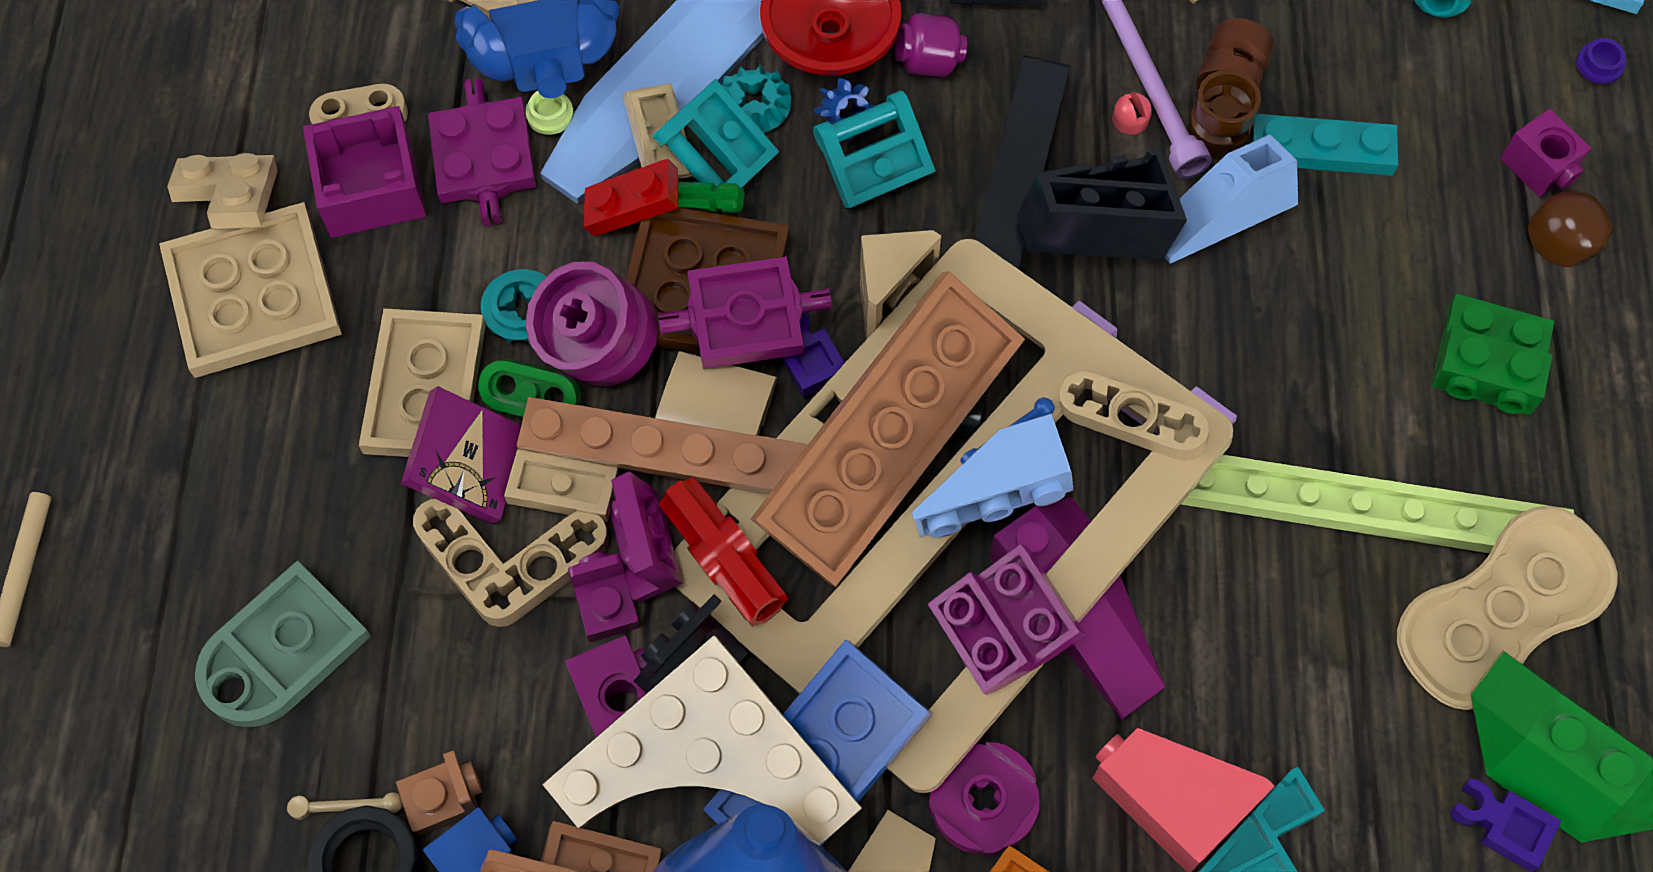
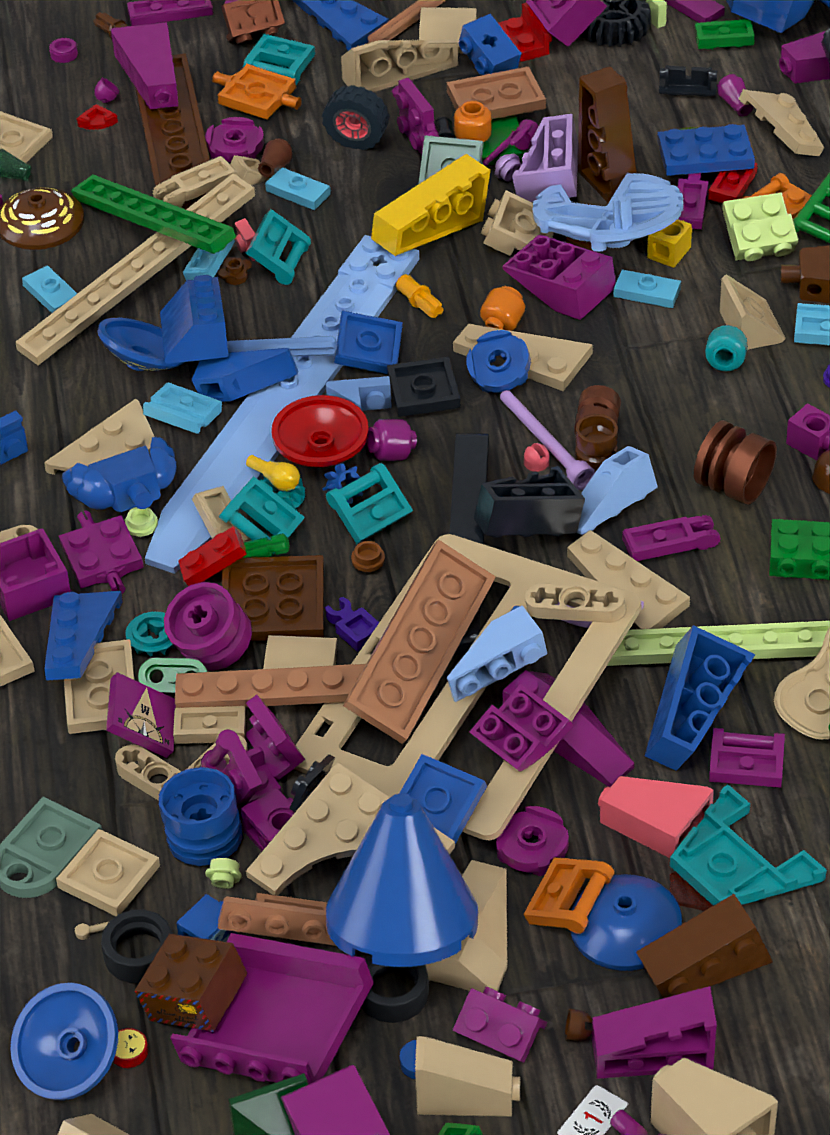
camera: 10 degrees left, 20 degrees down
nougat bracket [396,750,483,838] -> none
magenta plate [658,256,832,369] -> none
red piece [658,477,788,627] -> none
tan slope [860,230,941,340] -> none
teal plate [1250,114,1398,176] -> none
none -> blue wing [44,591,123,680]
none -> tan plate [56,829,160,916]
none -> blue wheel [159,767,243,866]
none -> magenta plate [201,729,263,809]
none -> yellowish green plate [205,858,242,889]
none -> yellow piece [246,455,300,492]
none -> dark orange plate [351,541,385,572]
none -> tan wing [567,530,690,629]
none -> magenta hinge [622,515,721,561]
none -> blue wedge [645,625,756,771]
none -> copper wheel [694,420,777,505]
none -> magenta plate [709,728,785,788]

